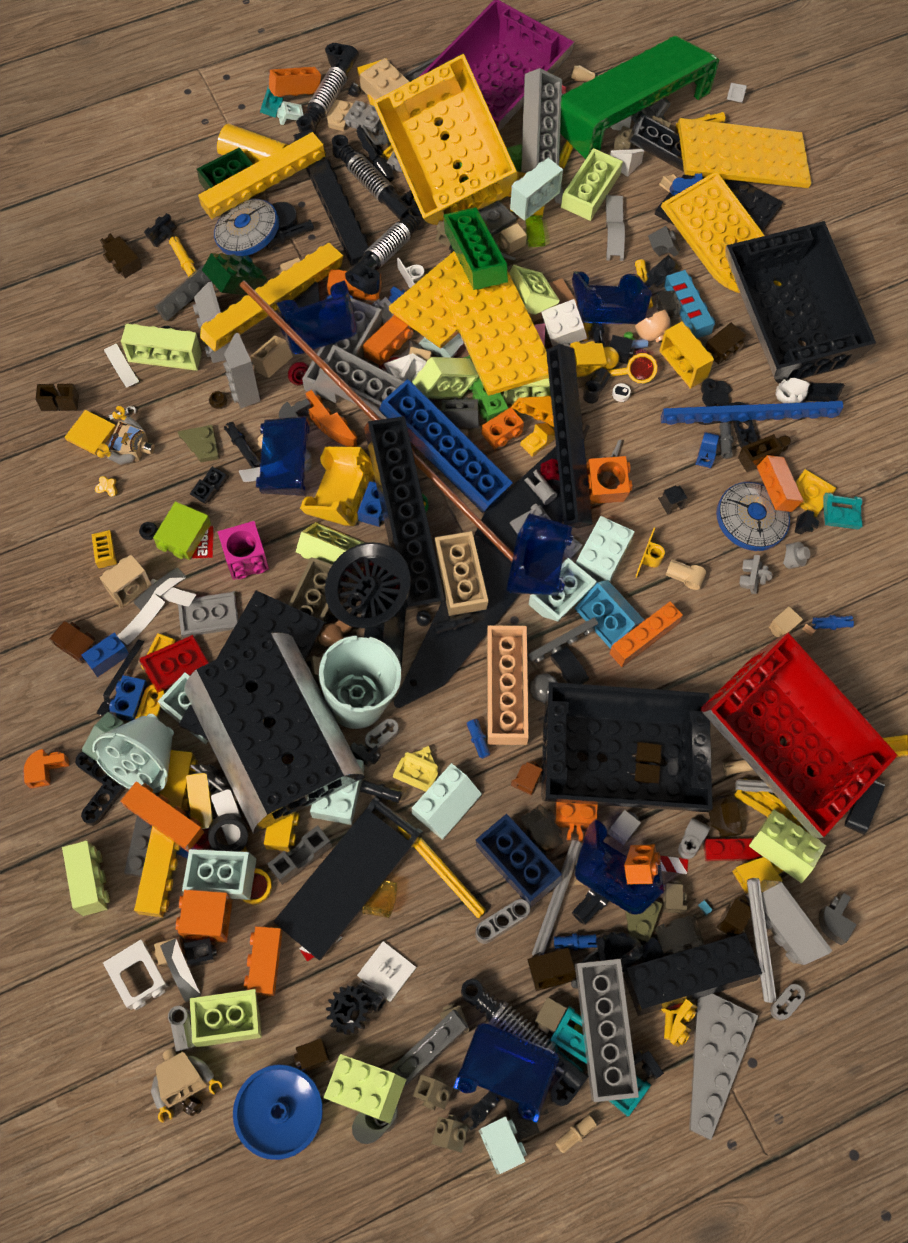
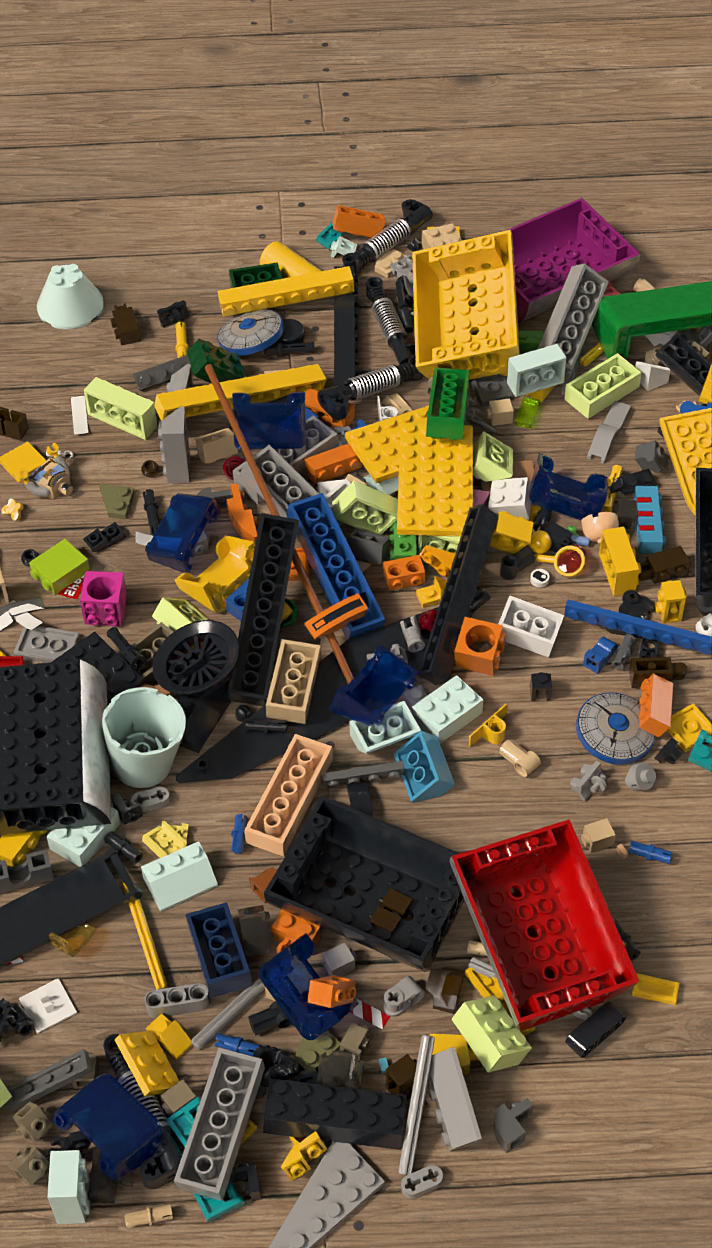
camera: 25 degrees right, 15 degrees down
dark brown brick [527,948,577,991] -> none
orange brick [609,601,683,667] -> none
red plate [703,839,763,861] -> none
none -> light aqua cone [37,264,104,330]
none -> black pin [107,627,147,671]
none -> yellow plate [115,1030,180,1097]
none -> yellow slope [146,1013,193,1060]
none -> orange slope [305,593,368,640]
none -> tan piece [381,393,413,415]
none -> white brick [498,596,564,658]
none -> yellow brick [655,580,687,624]

